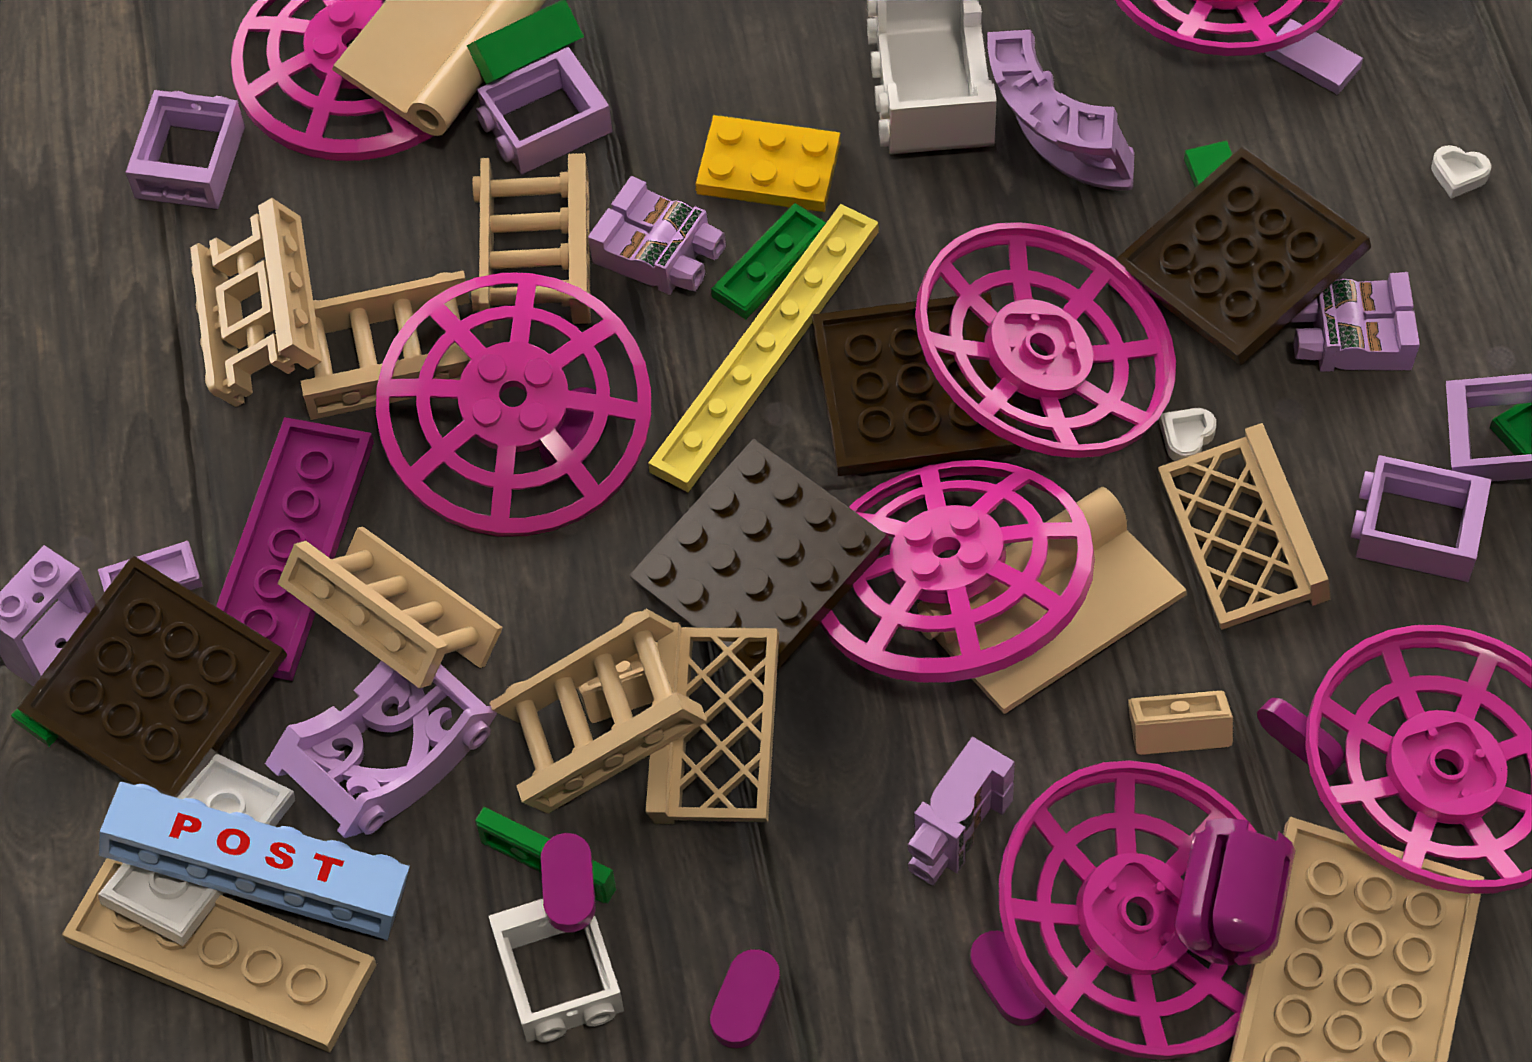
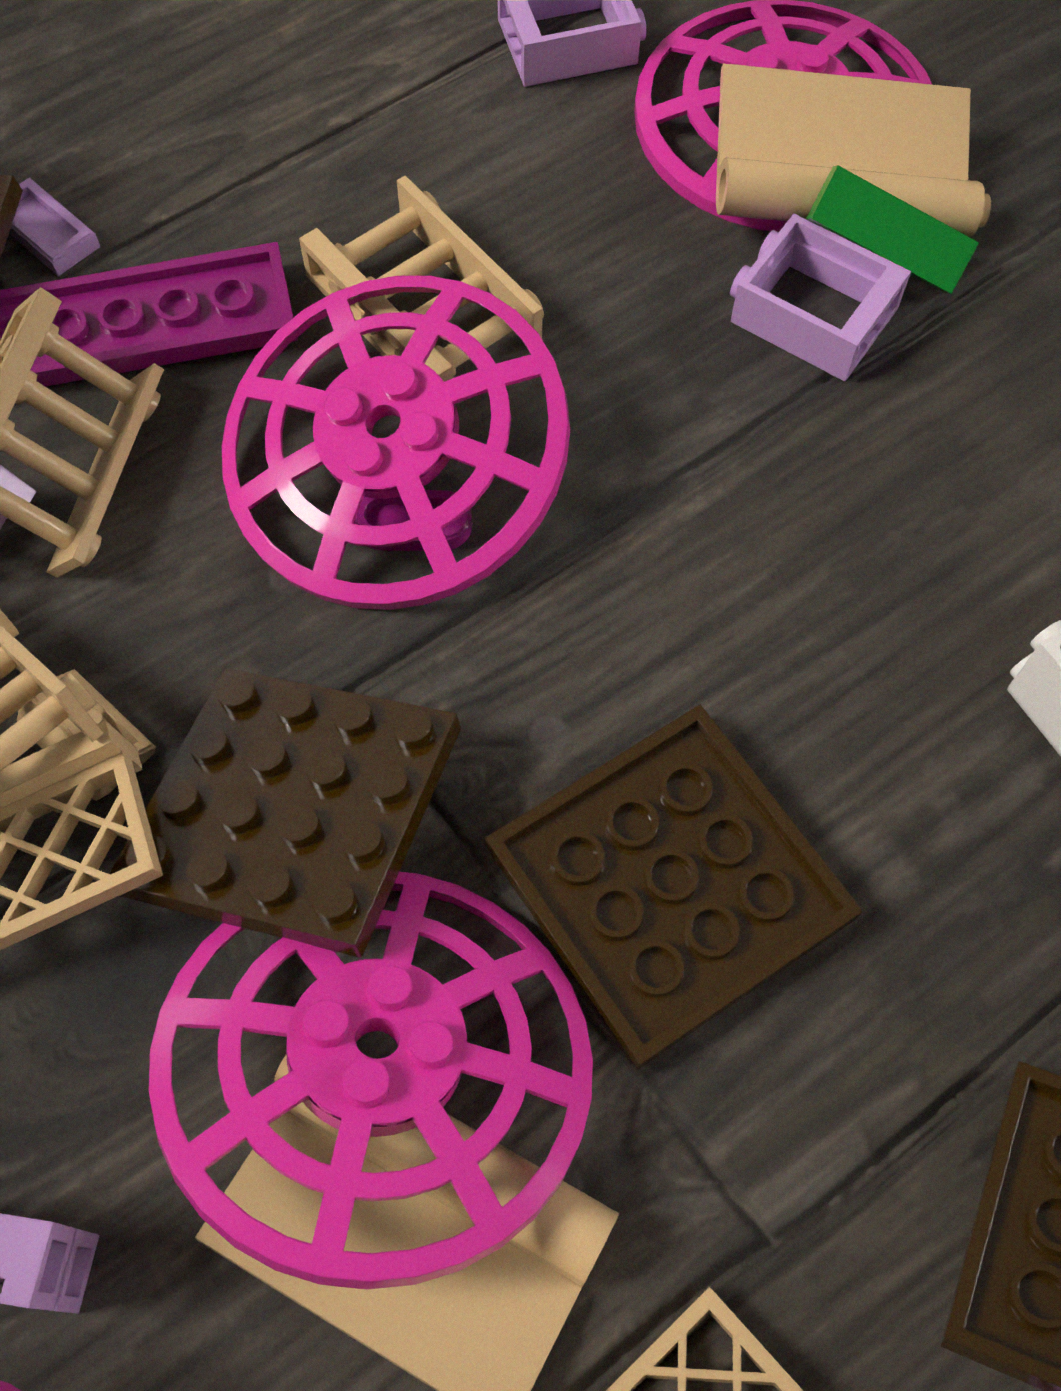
camera: 60 degrees right, 5 degrees up
tan fence [190,198,322,407] -> none
tan fence [471,153,591,328] -> none
lavender hips [588,176,726,295] -> none
light yellow plate [648,204,879,492] -> none
yellow plate [696,115,841,212] -> none
green tile [711,203,826,320] -> none
dark pink dish [915,222,1176,458] -> none
white tile [1159,408,1216,461] -> none

